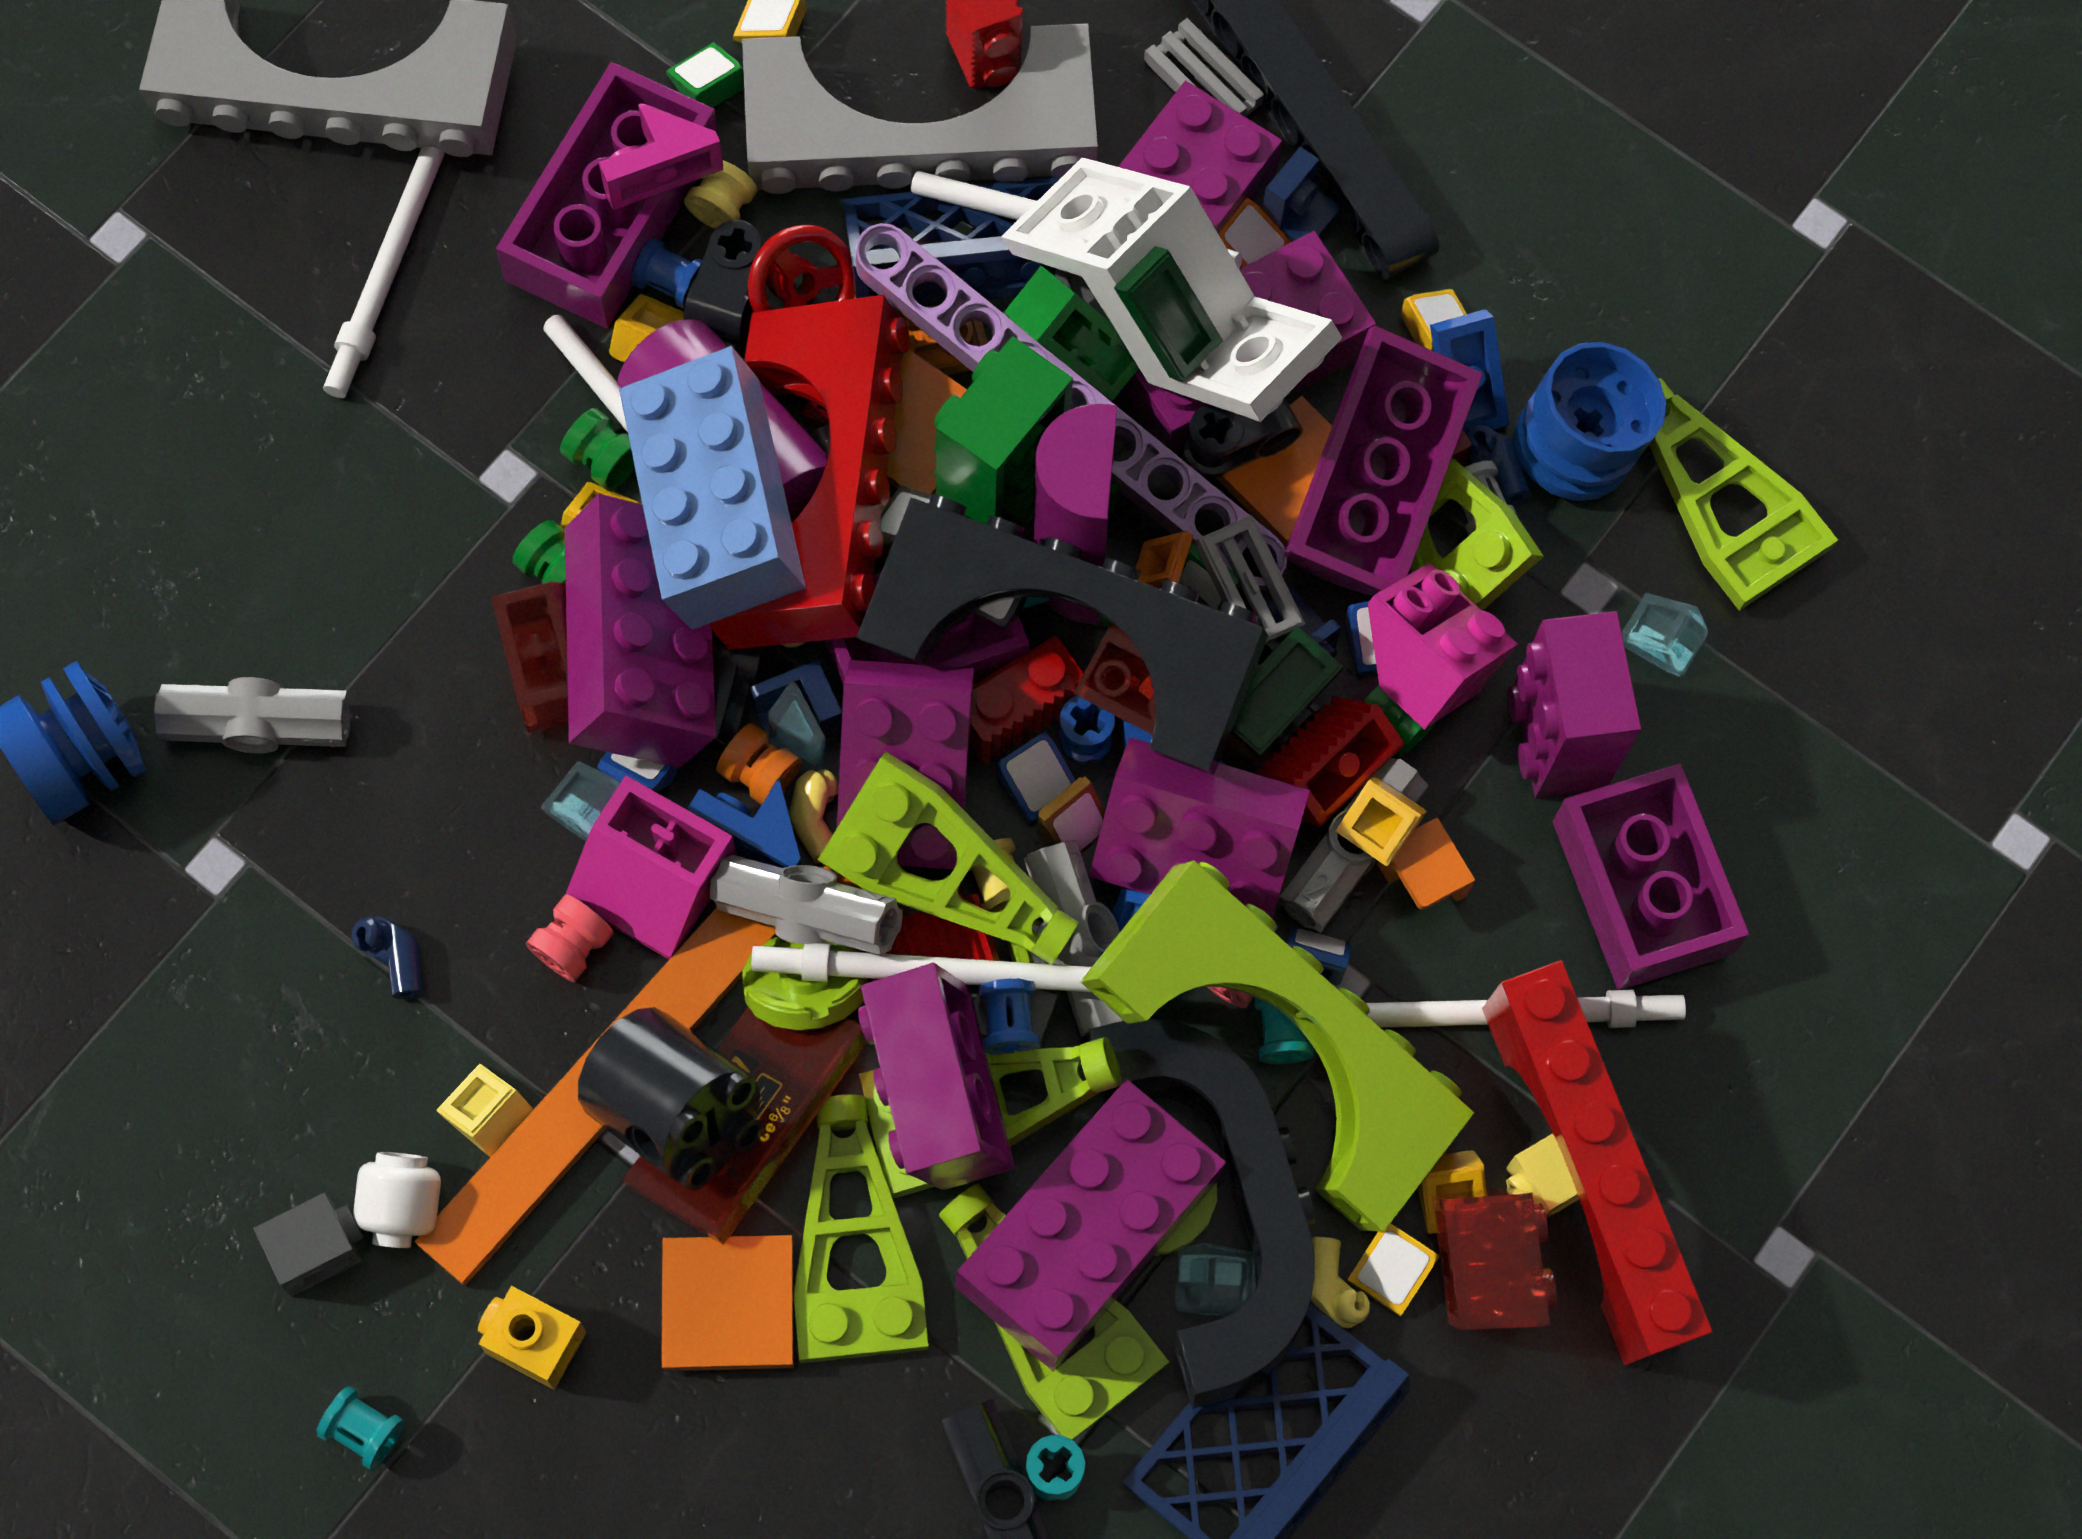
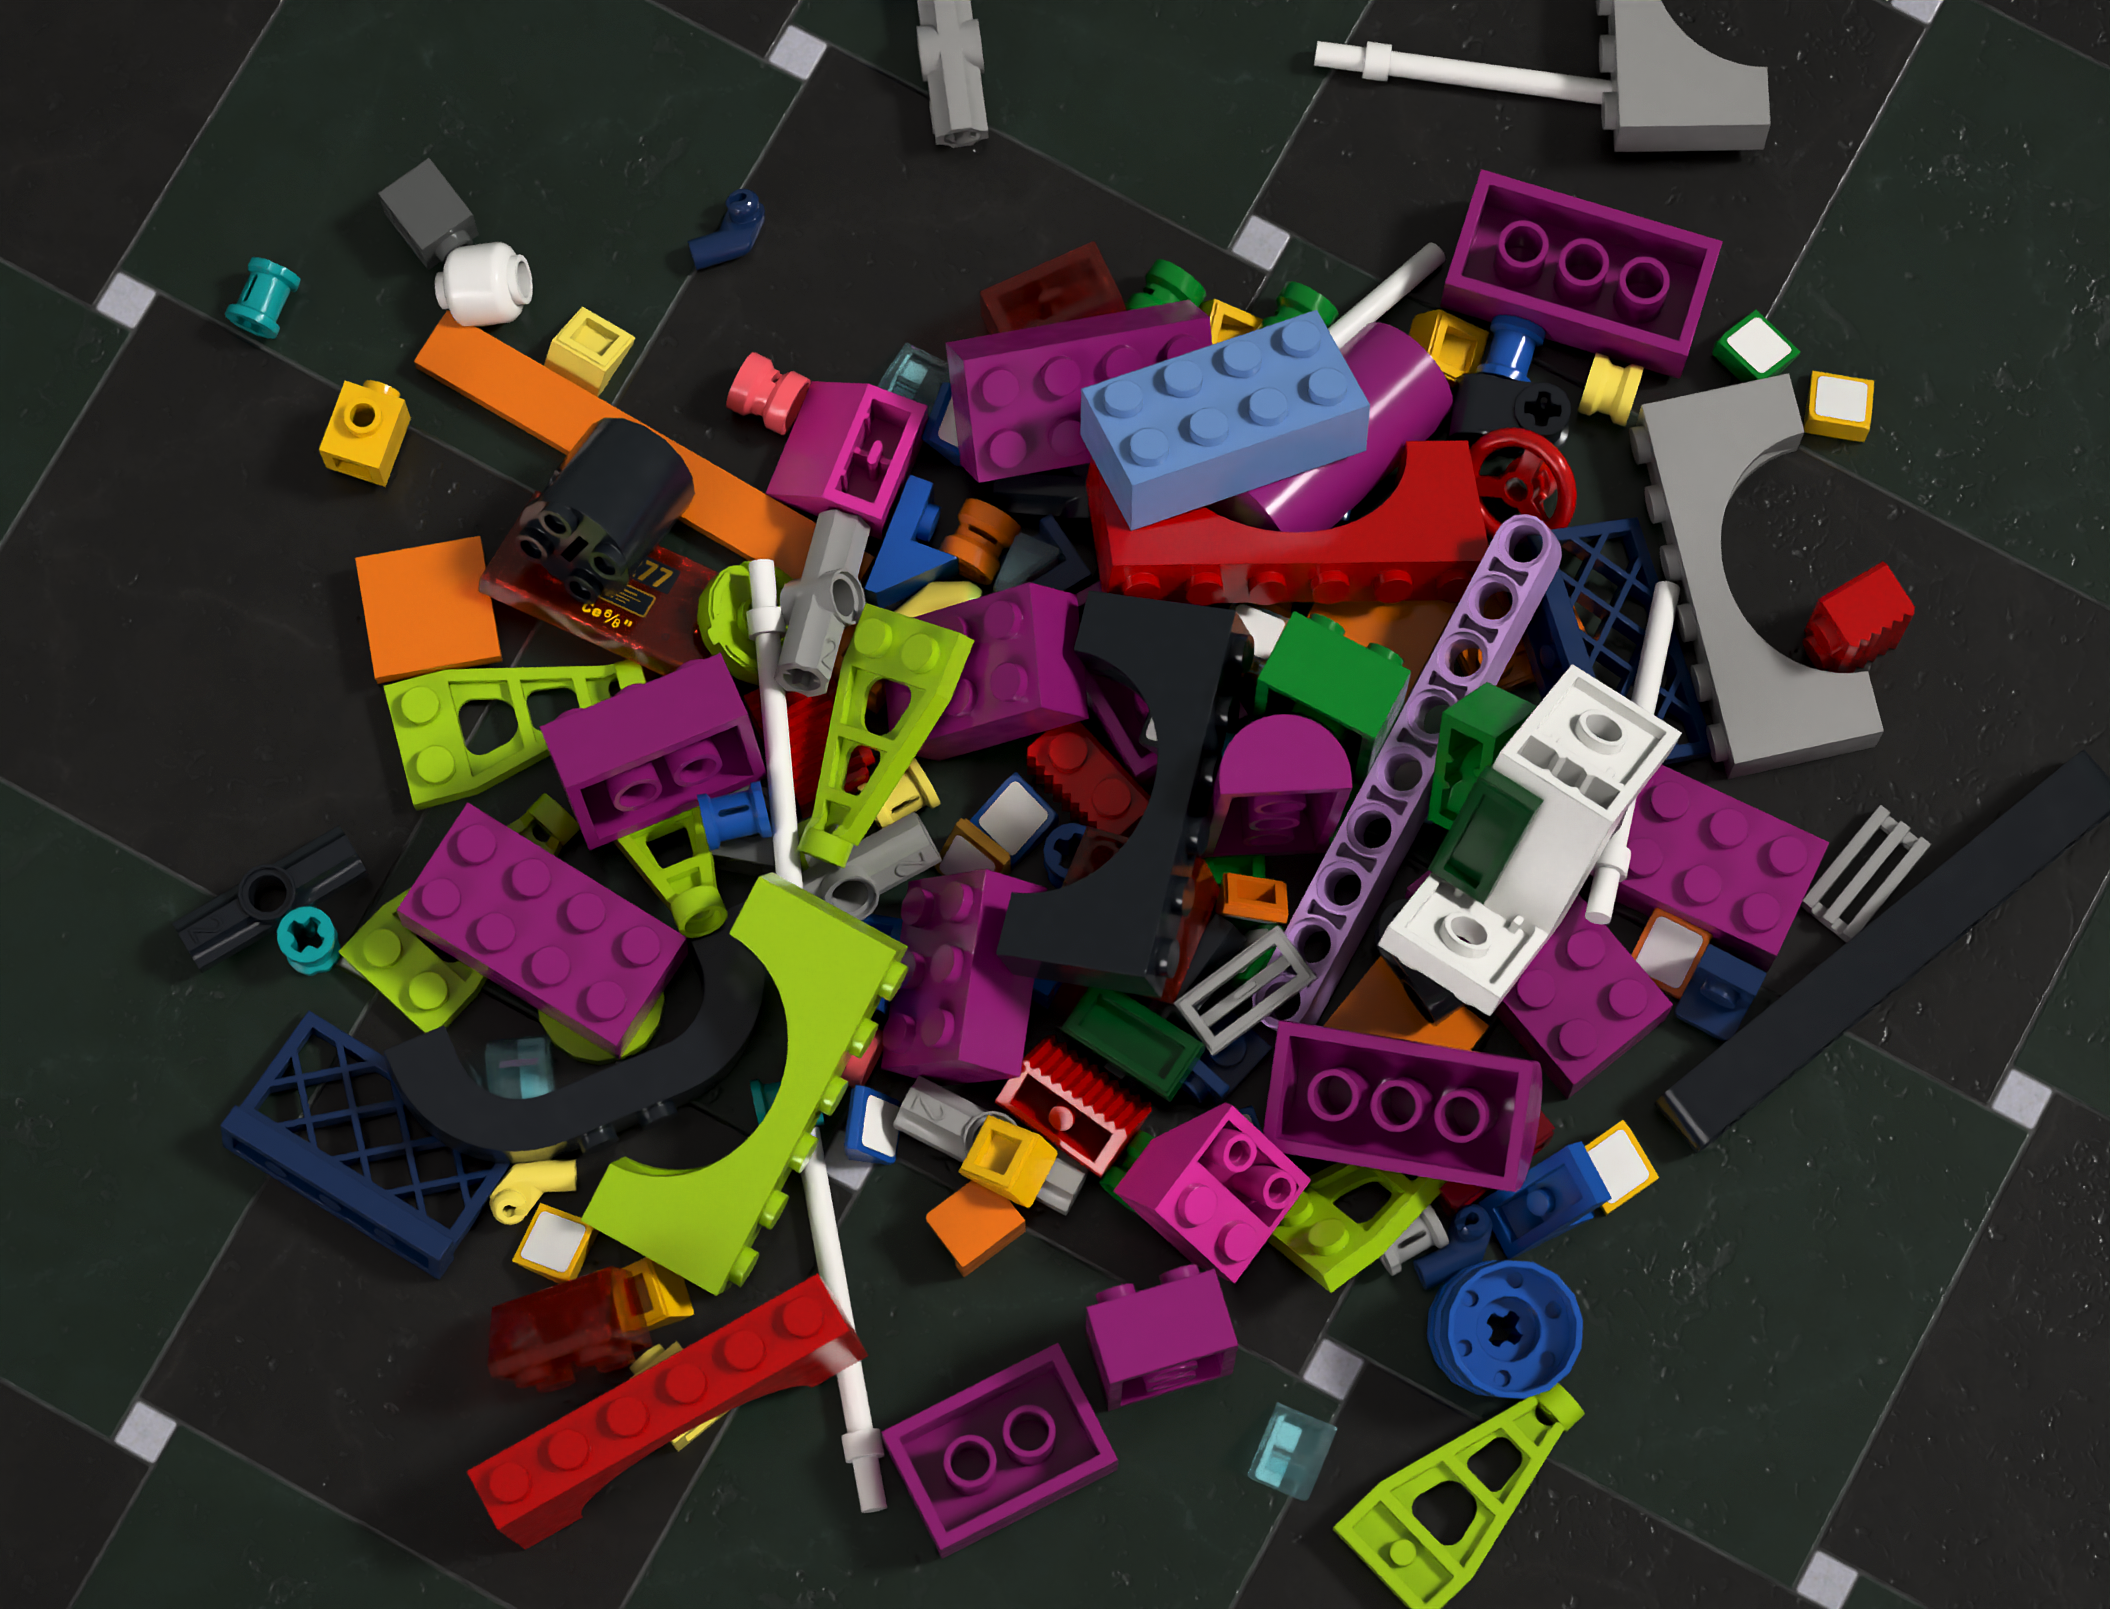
camera: 85 degrees right, 5 degrees up
dark pink slope [599,104,724,210] -> none

